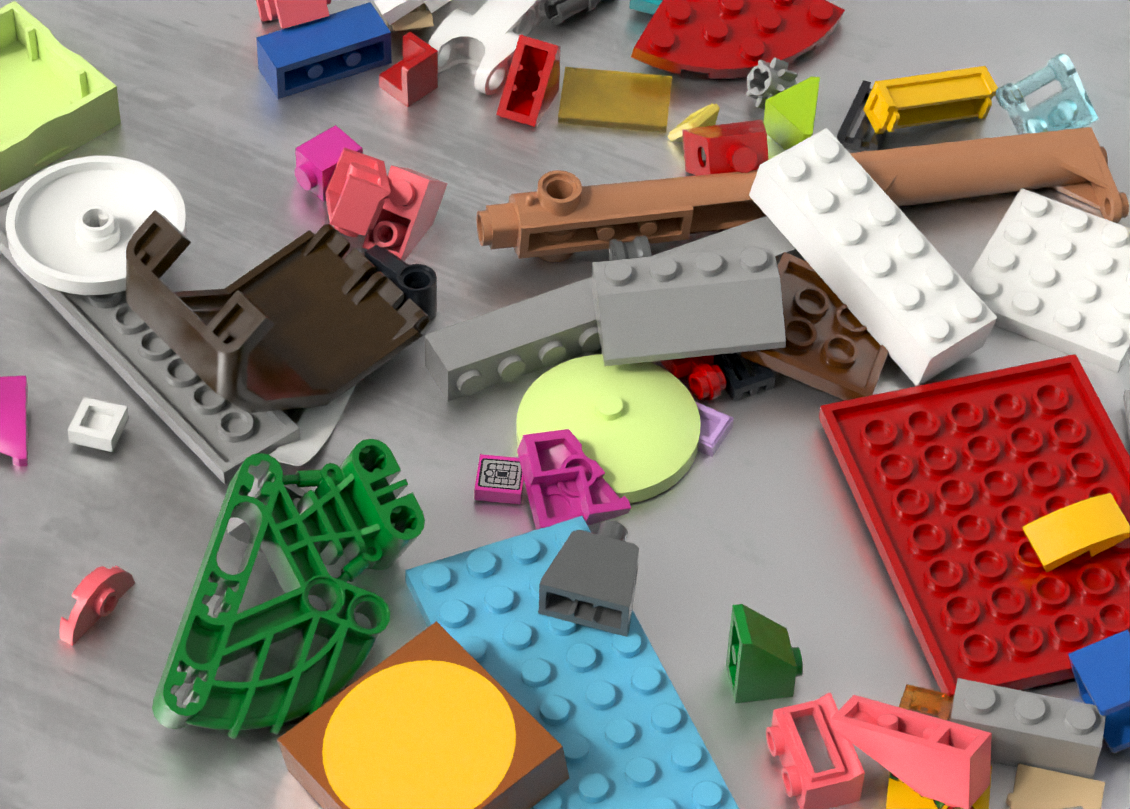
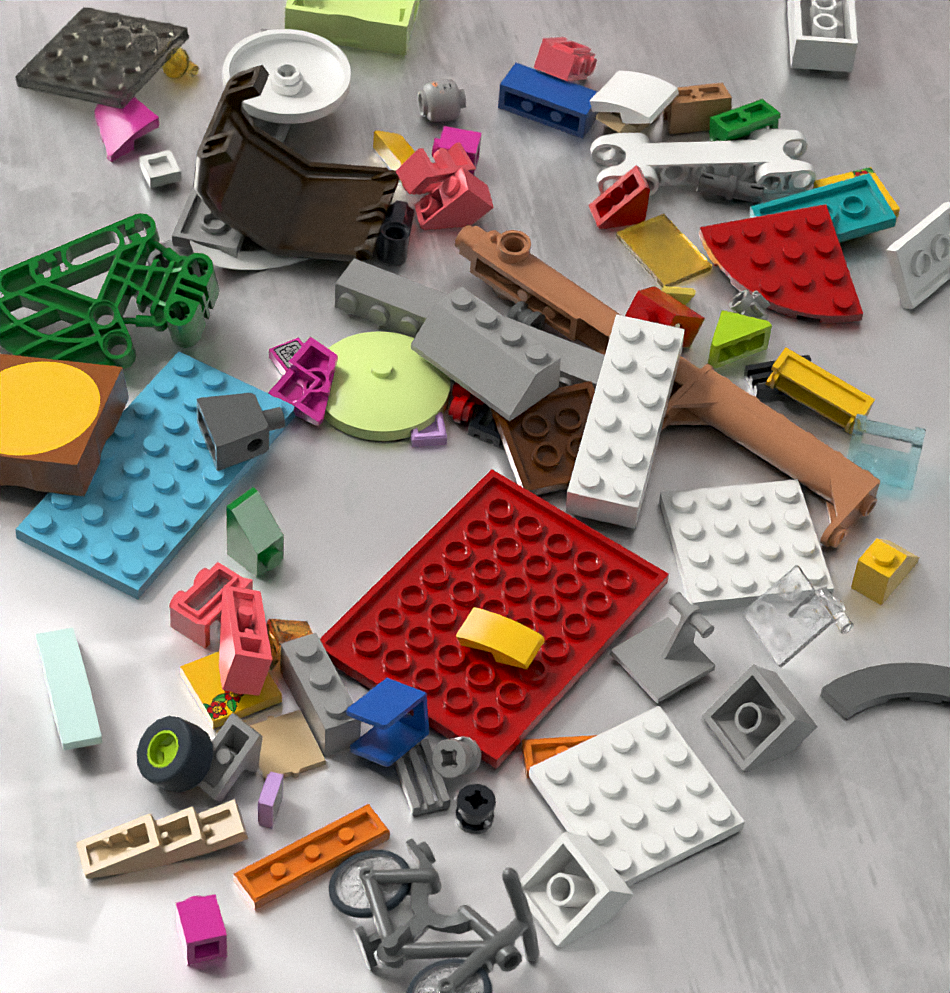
camera: 50 degrees right, 0 degrees up
coral plate [59,566,135,646] -> none
red panel [379,32,438,107] -> none
none -> yellow slope [373,130,415,181]
none -> light grey head [418,79,466,123]

